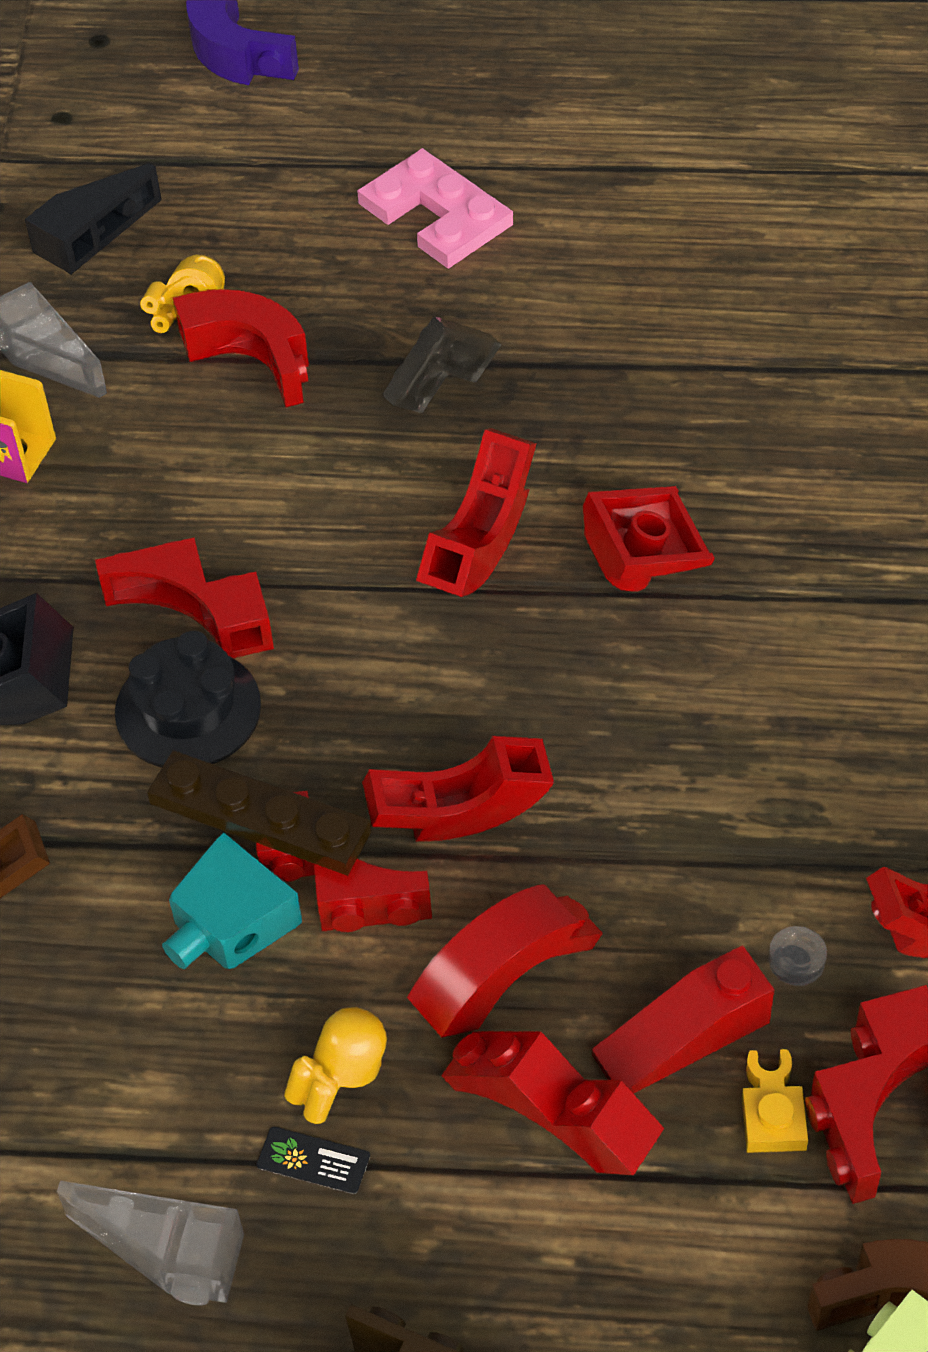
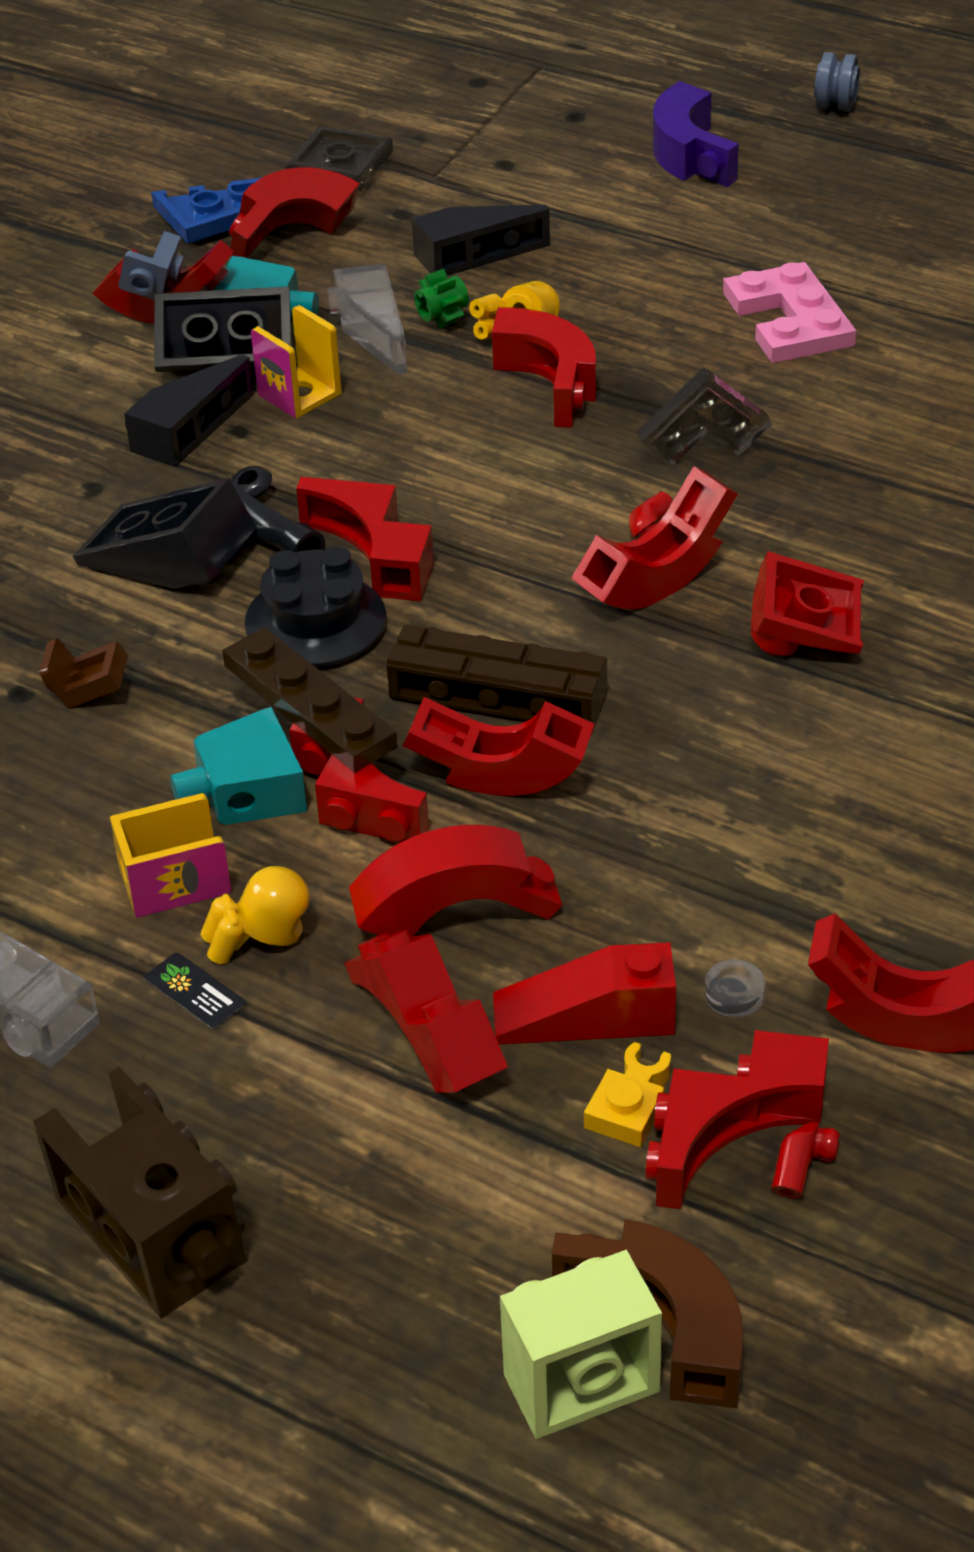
camera: 25 degrees right, 10 degrees down
none -> piece [110,793,231,918]
none -> black plant [231,466,326,553]
none -> dark brown brick [387,624,607,733]
none -> green gear [414,269,469,328]
none -> red arm [628,491,673,538]

